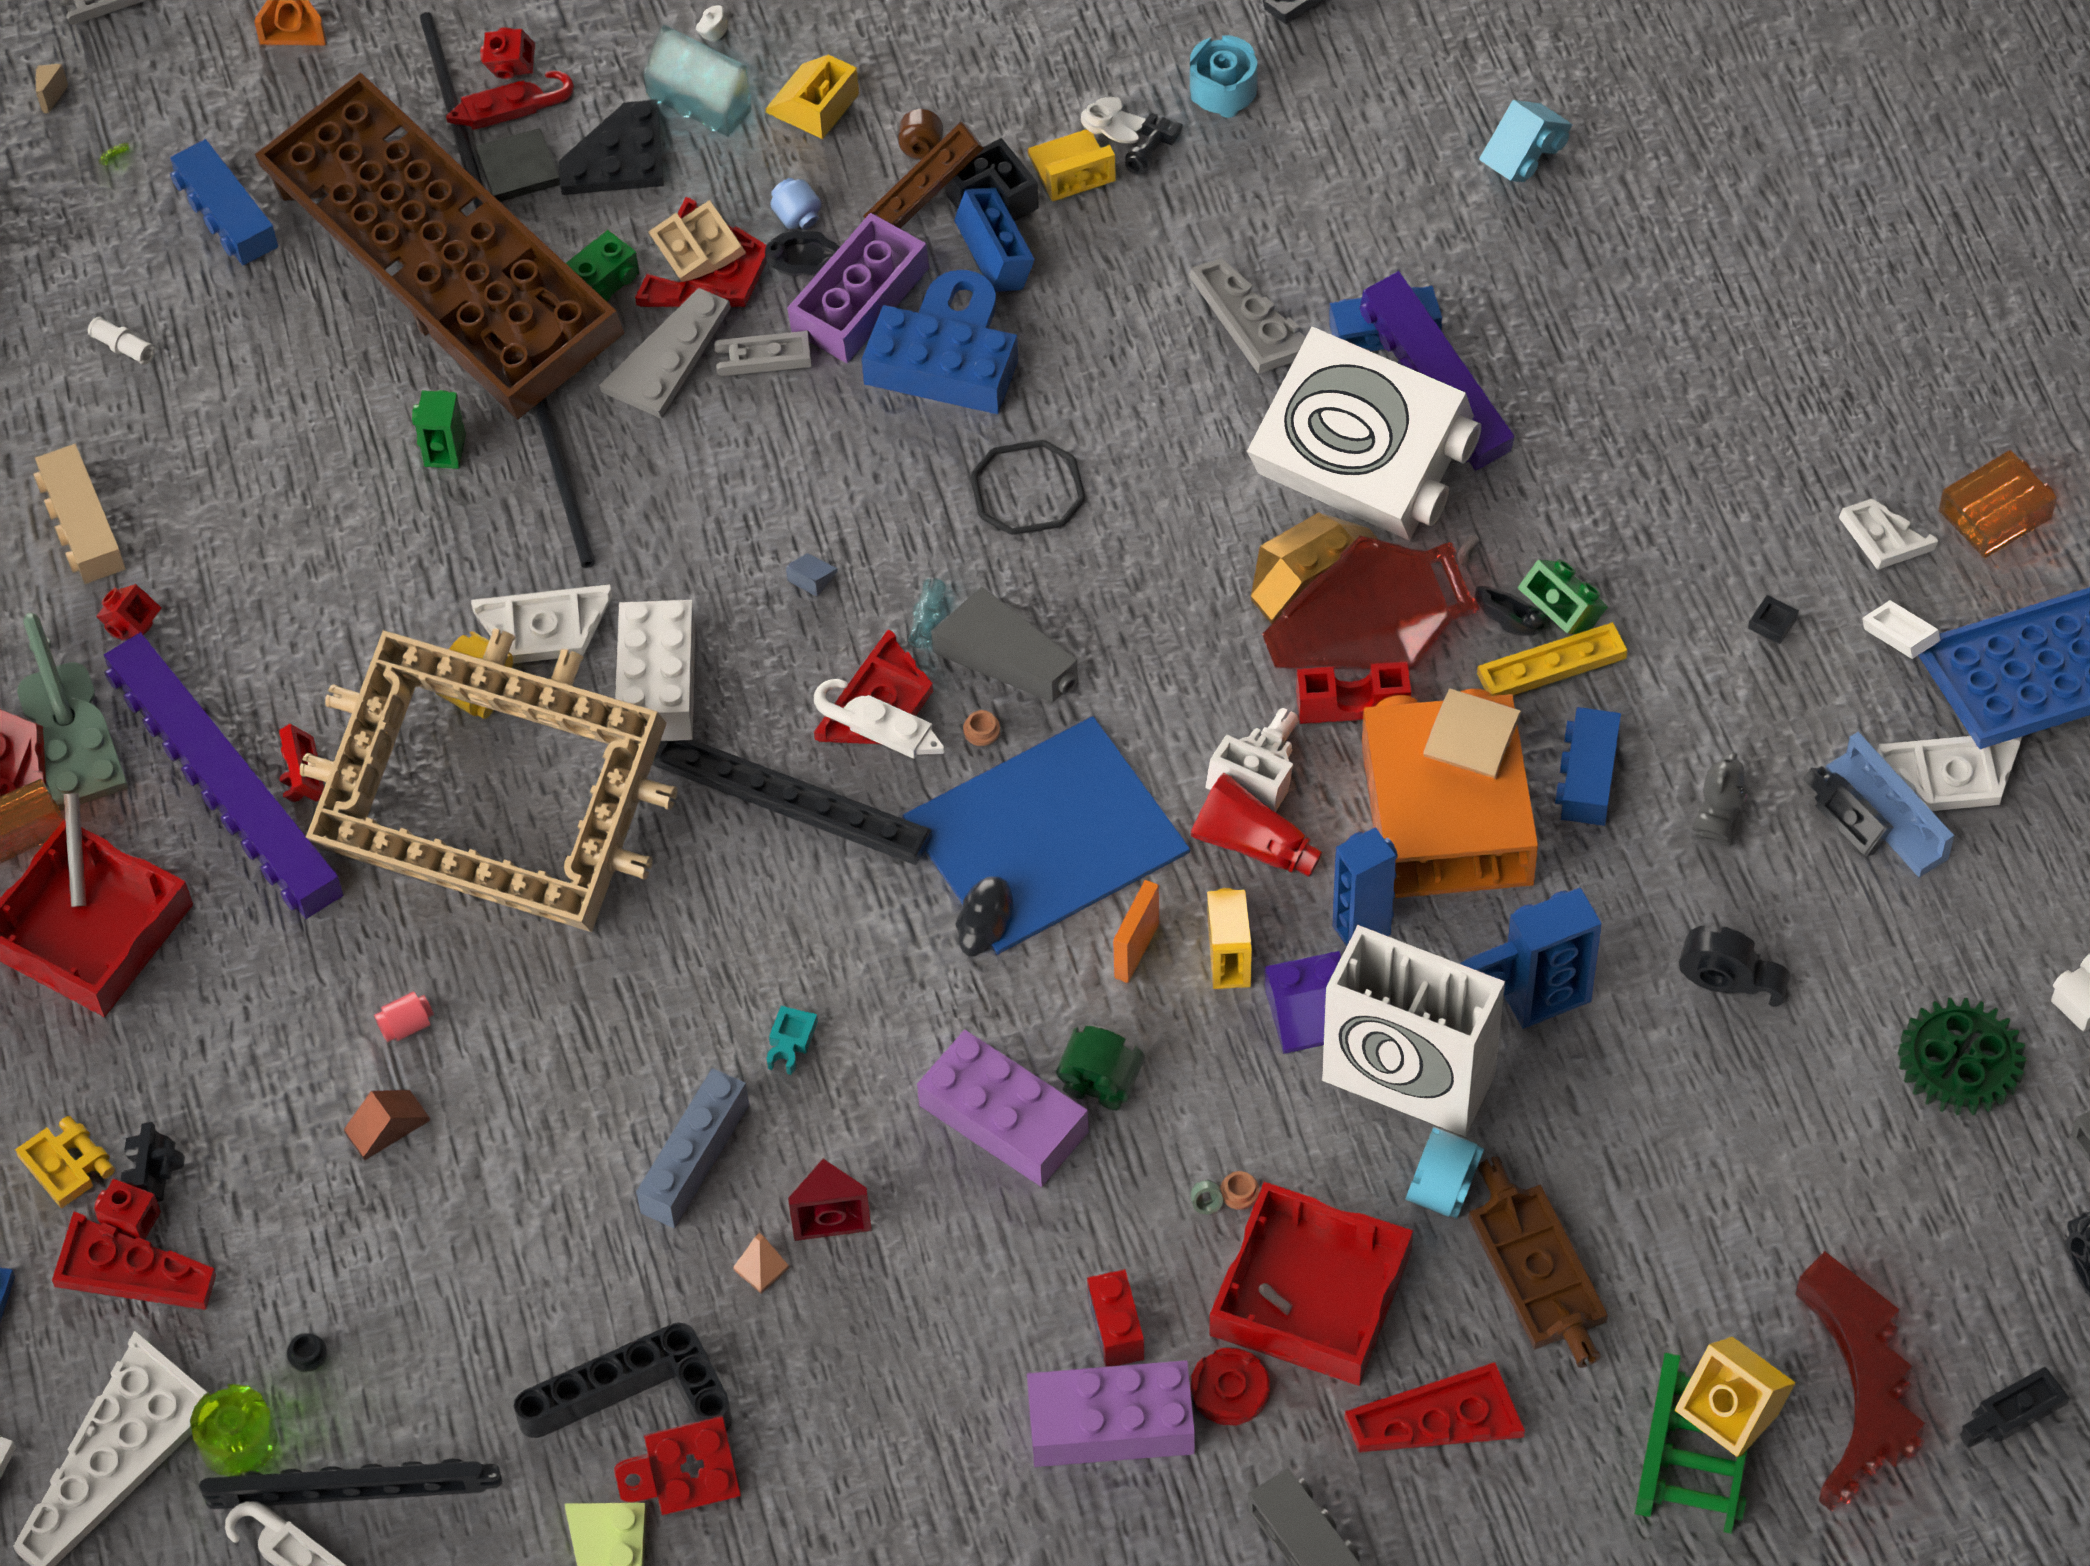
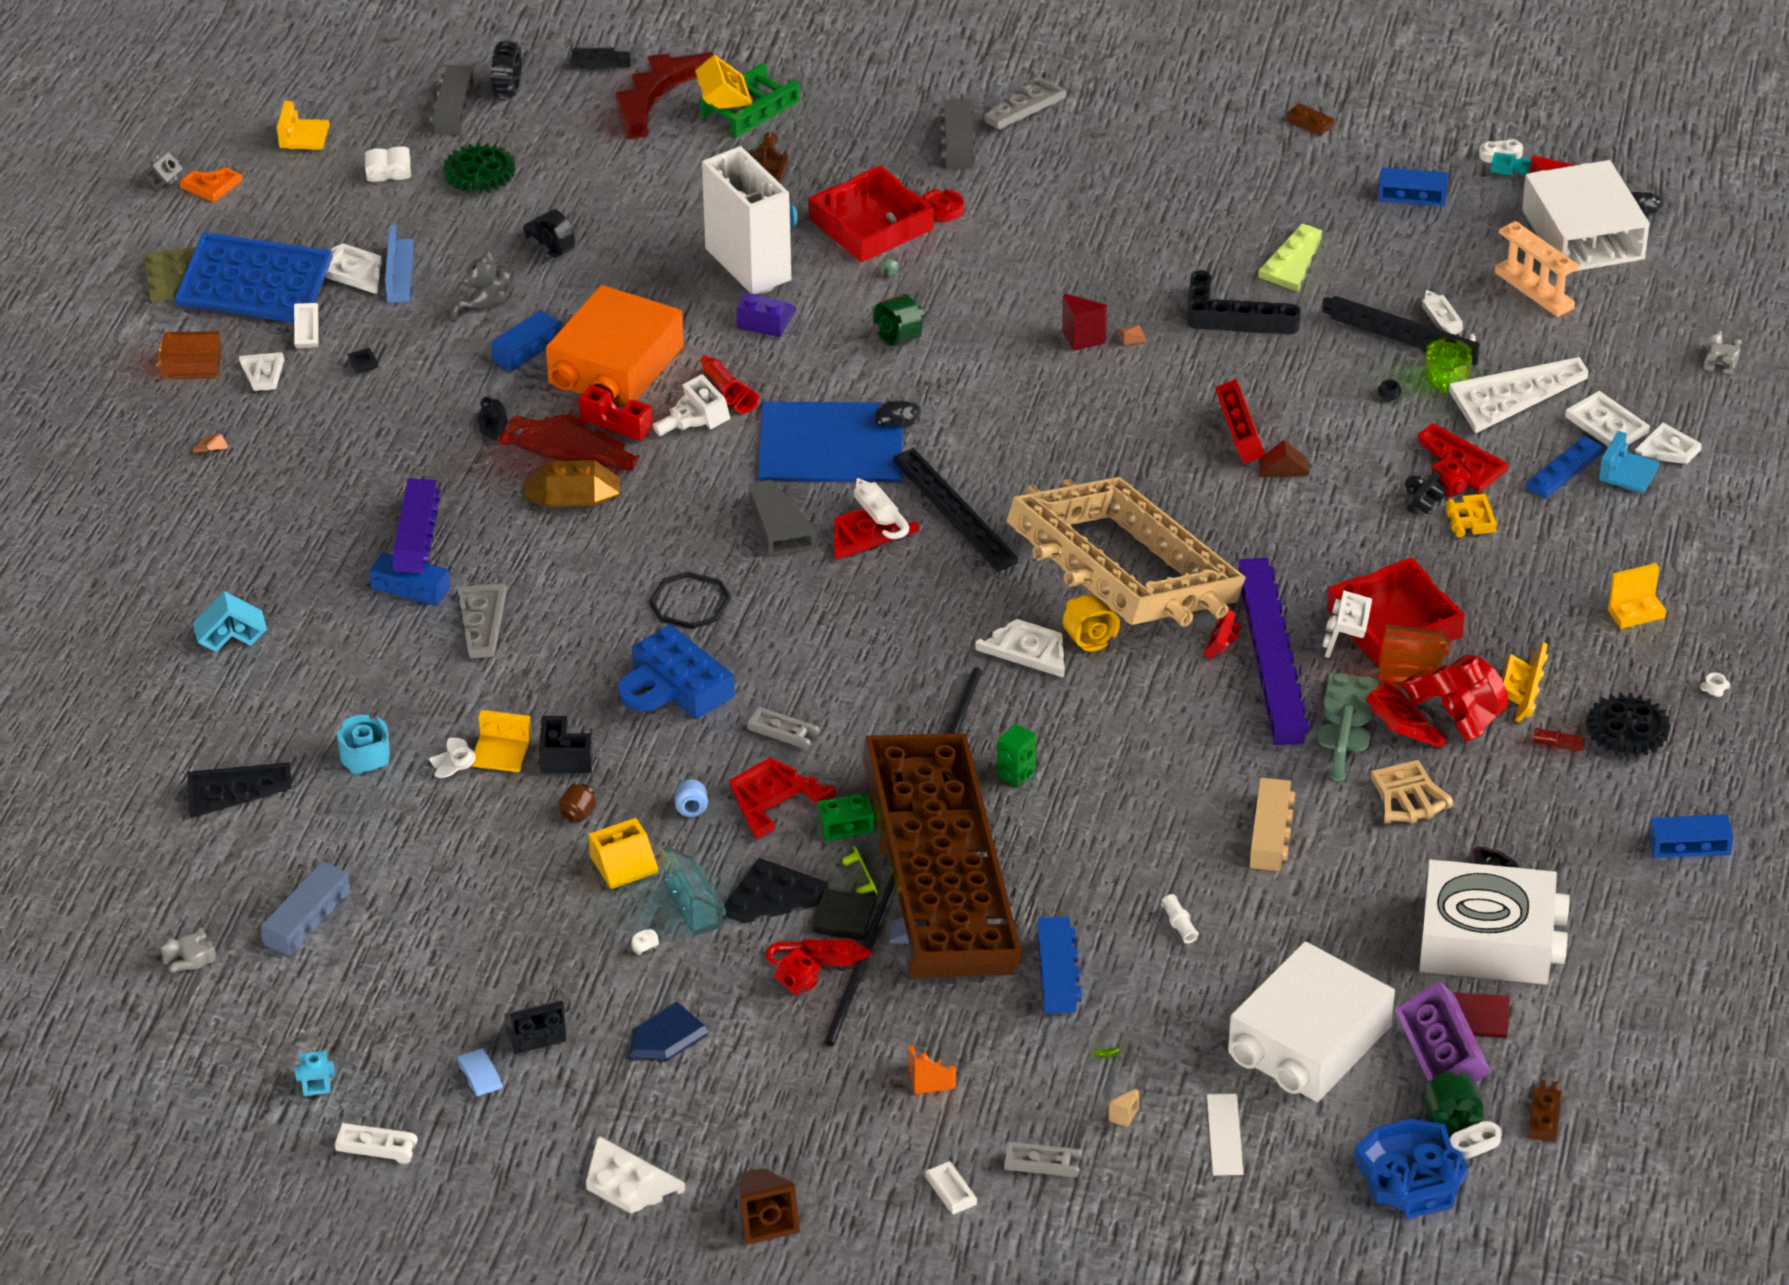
camera: 150 degrees left, 15 degrees down
light grey bar [64,793,87,907] -> none
red brick [96,584,162,641] -> none
coral brick [374,991,434,1042] -> none
light grey wing [599,288,731,418] -> none
red plate [614,1416,741,1515] -> none
white brick [615,600,696,741] -> none
sand blue brick [636,1068,749,1229] -> none
tan slope [648,200,746,282] -> none
black arm [765,230,840,277] -> none
teal plate [766,1006,818,1075] -> none
sand blue slope [786,553,838,596] -> none
medium lavender brick [787,213,929,363] -> none
reddish brown tile [863,122,984,229] -> none
clear light blue pin [908,578,946,649] -> none
medium lavender brick [917,1029,1089,1187] -> none
blue brick [954,188,1035,292] -> none
nougat plate [963,710,1000,746] -> none
medium lavender brick [1027,1360,1195,1467] -> none
red brick [1087,1269,1144,1367] -> none
orange tile [1113,880,1159,983] -> none
black hinge [1125,113,1183,175] -> none
yellow slope [1207,888,1252,989] -> none
nougat plate [1220,1171,1259,1210] -> none
white brick [1247,327,1481,541] -> none
blue brick [1332,827,1398,947] -> none
red wing [1344,1362,1525,1453] -> none
tan slope [1423,688,1521,779] -> none
blue brick [1460,887,1602,1029] -> none
yellow plate [1477,622,1628,696] -> none
green brick [1518,559,1608,634] -> none
black hinge [1803,766,1894,856] -> none
none -> nougat slope [192,434,229,453]
none -> lime piece [841,846,879,895]
none -> red brick [1214,379,1266,464]
none -> white bracket [1322,591,1372,658]

